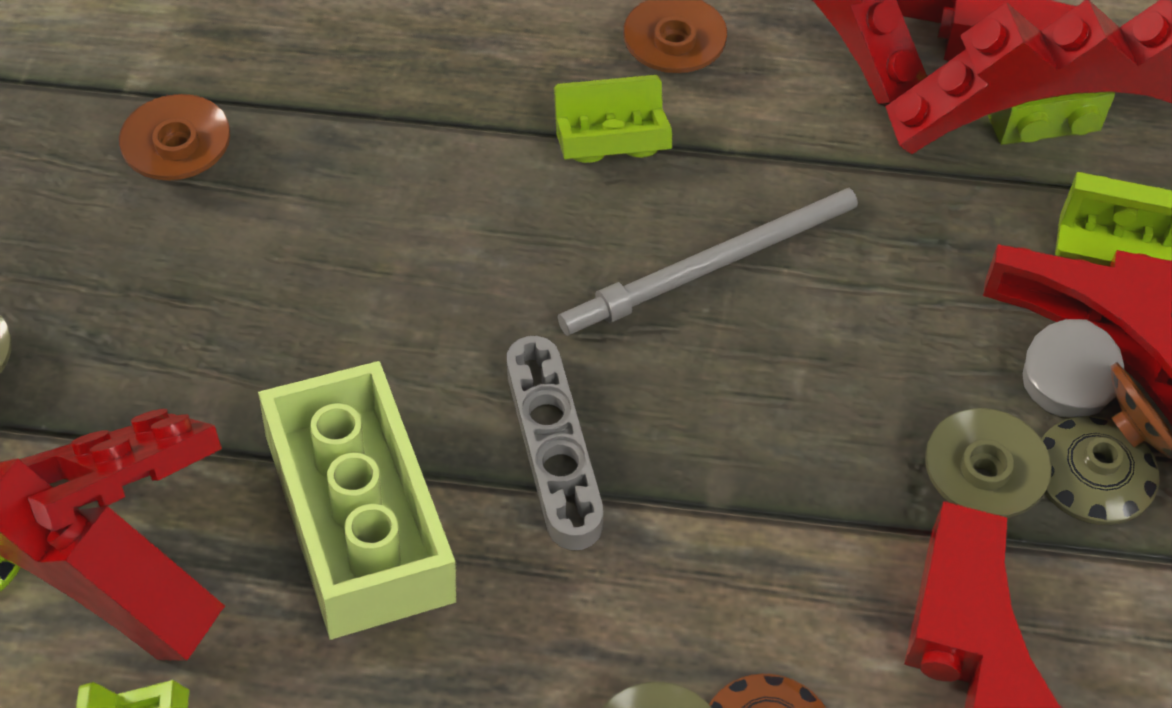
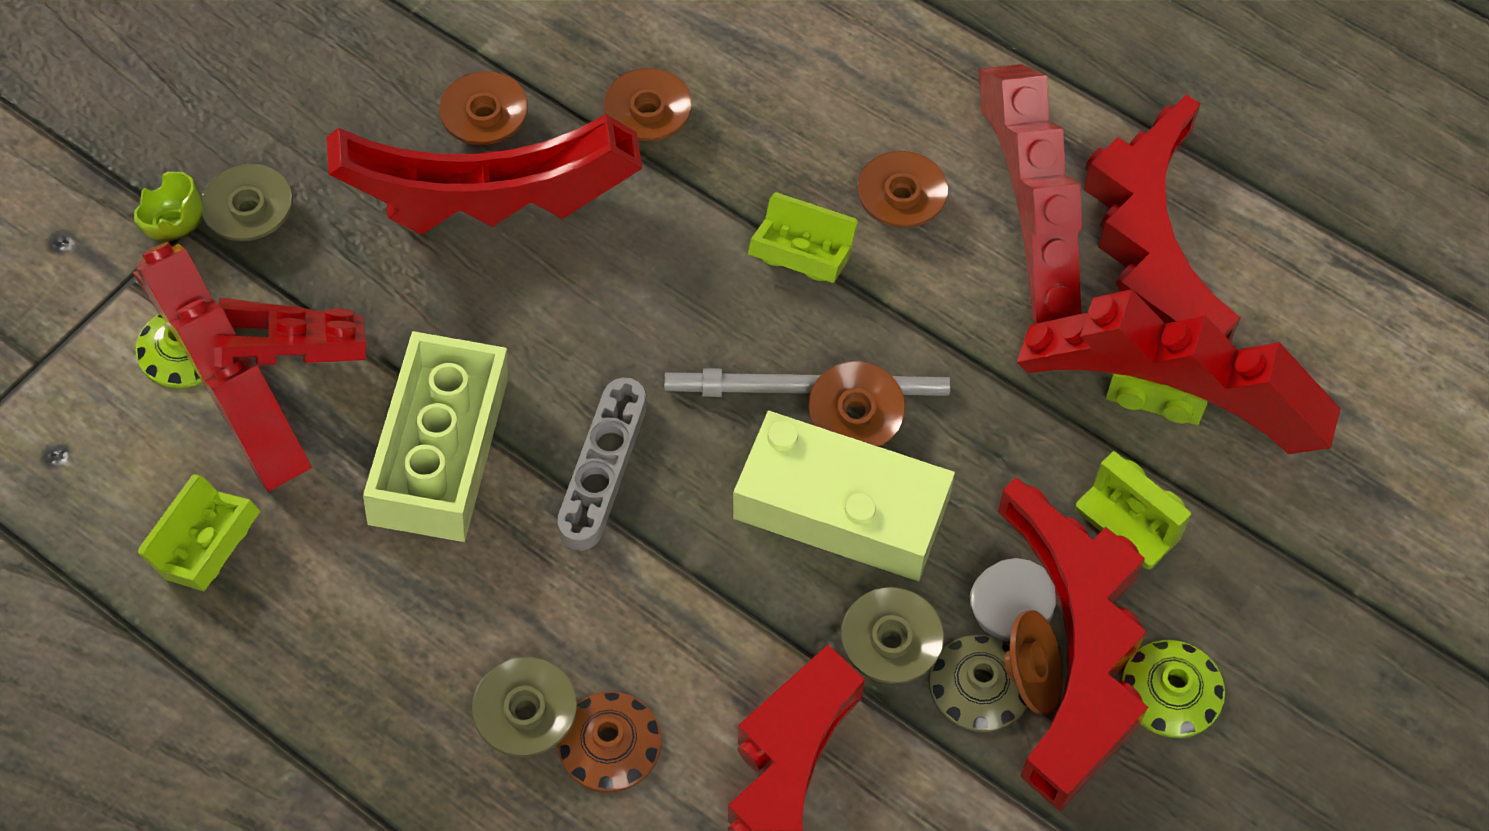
camera: 30 degrees right, 5 degrees up
none -> red arch [326,114,642,235]
none -> dark orange dish [603,68,692,142]
none -> yellowish green brick [733,410,955,582]
none -> dark orange dish [809,361,905,447]

